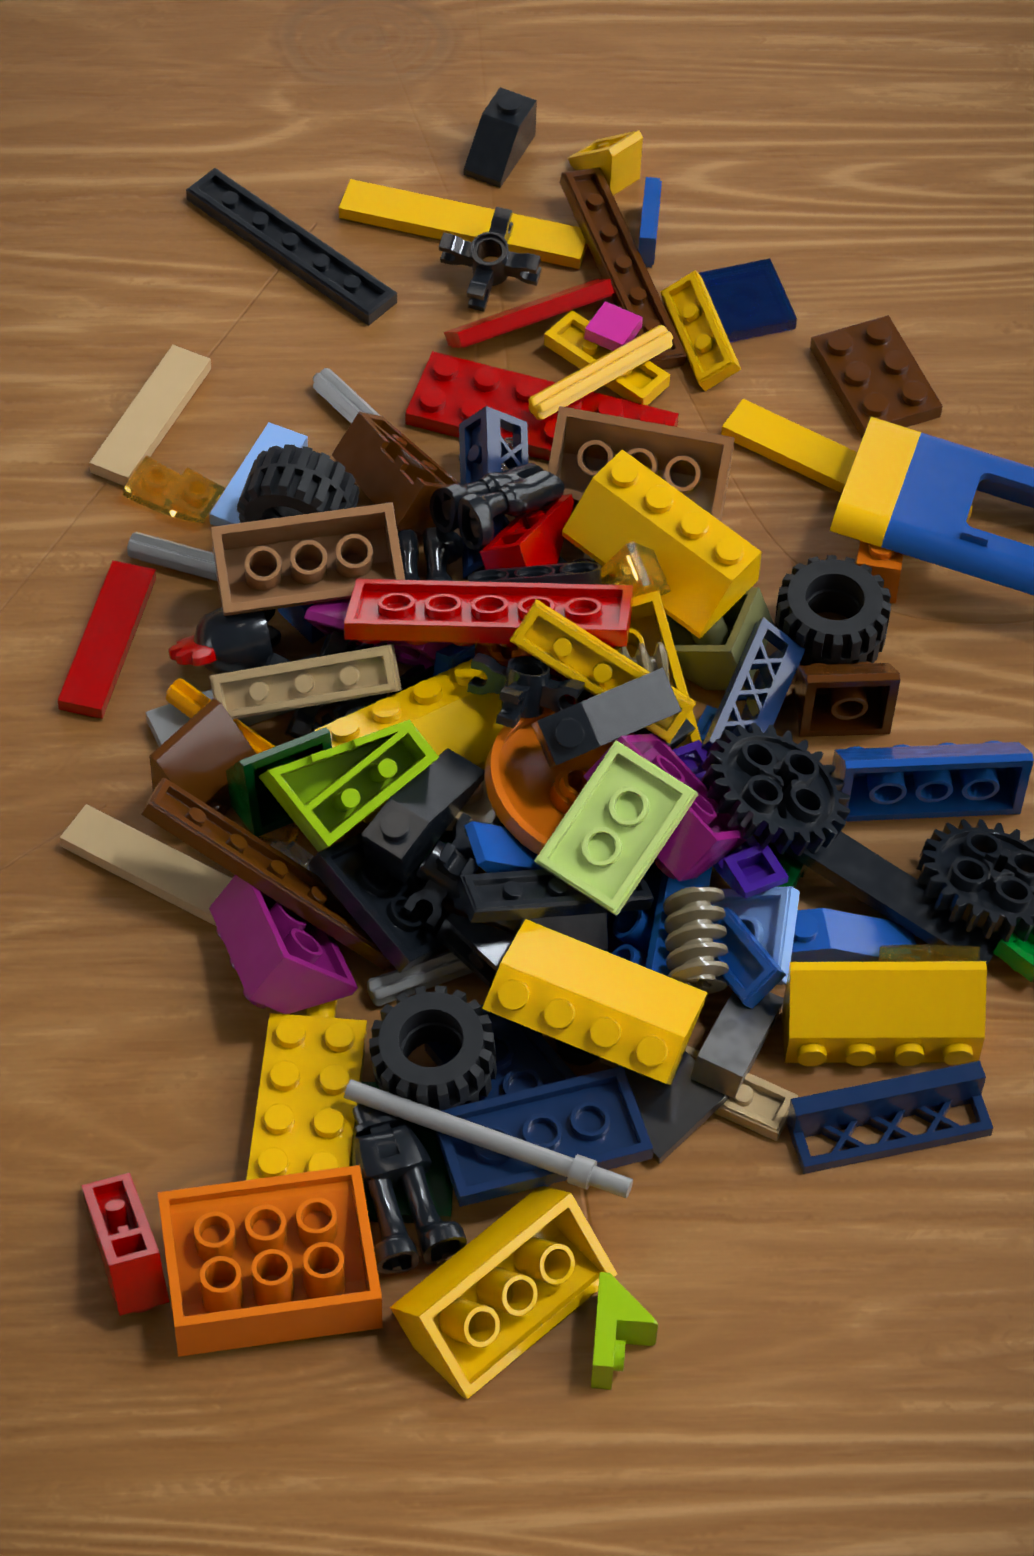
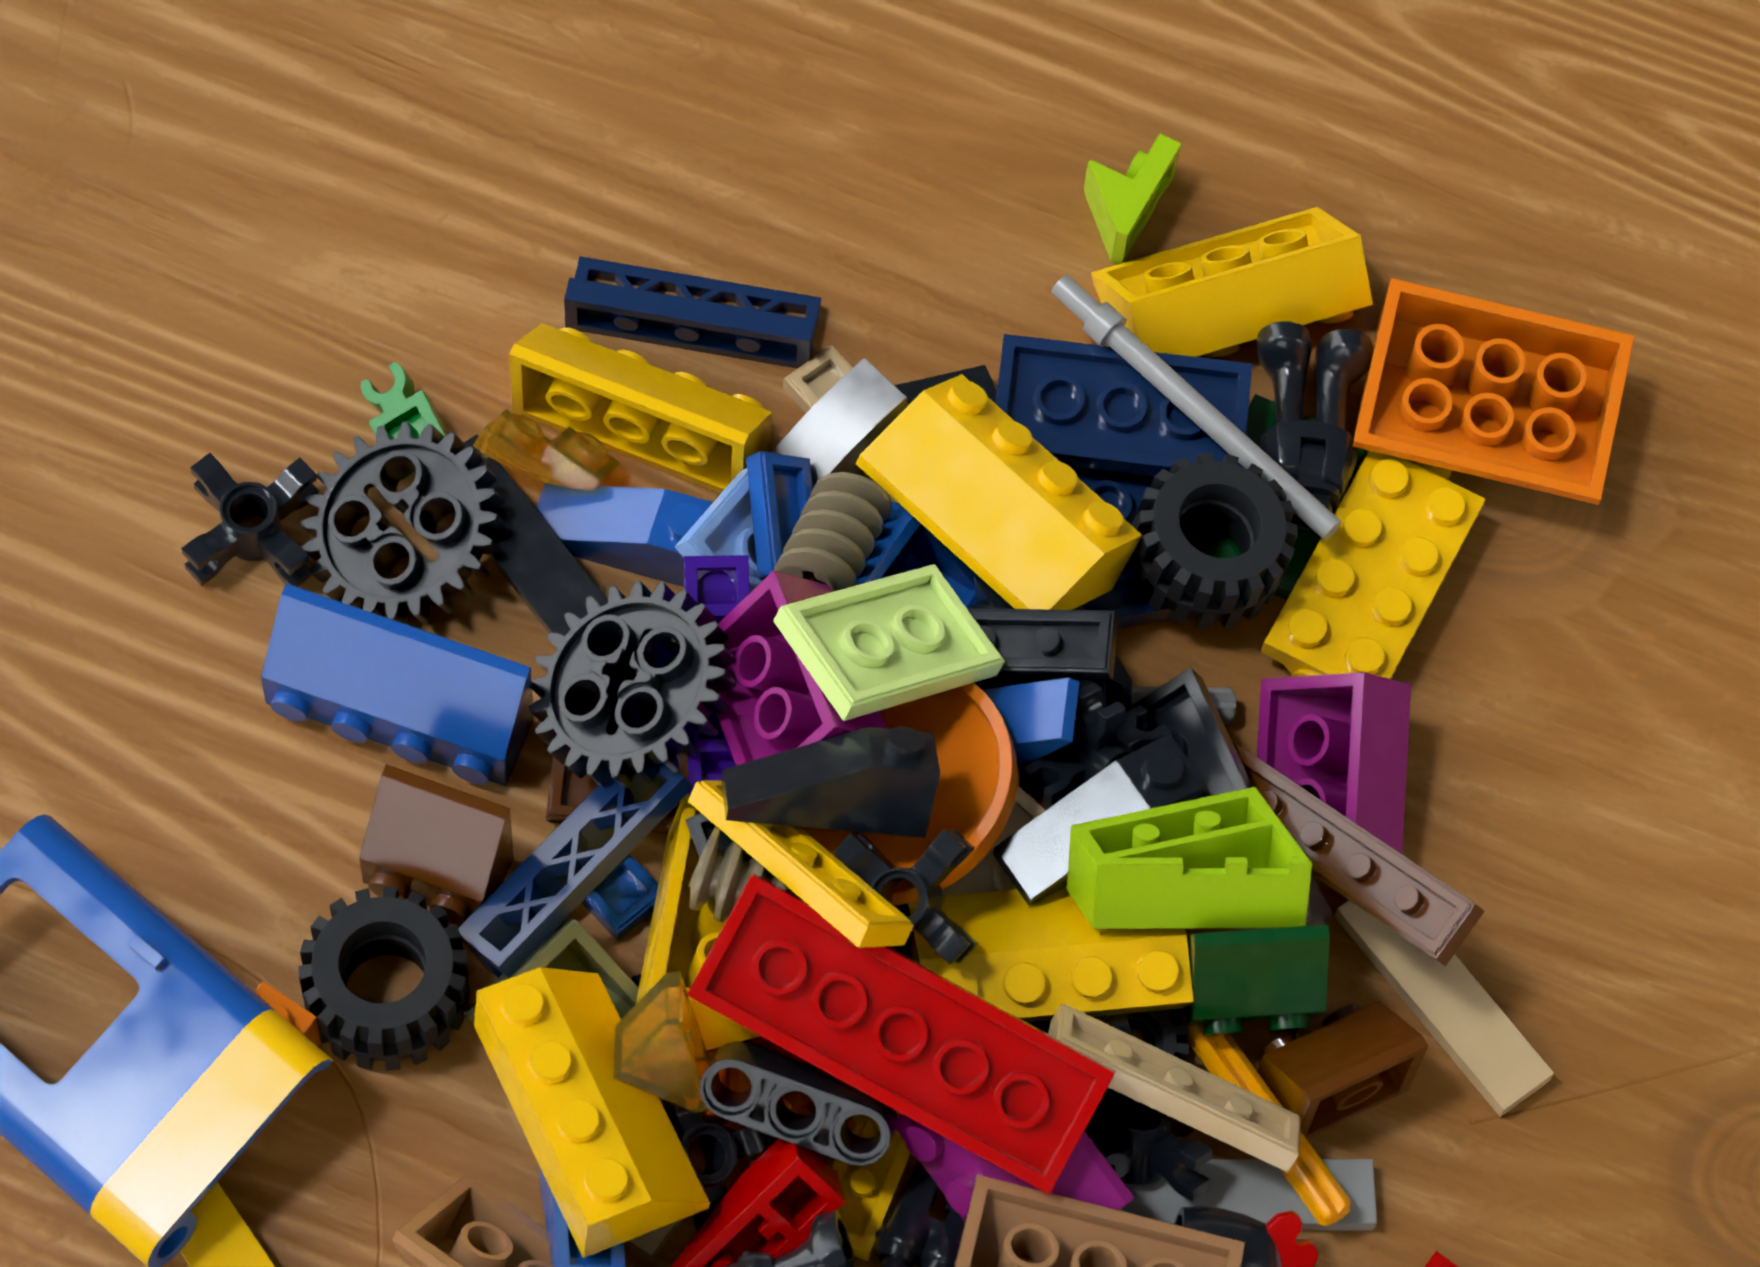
camera: 160 degrees left, 10 degrees up
red slope [81,1173,169,1316] -> none

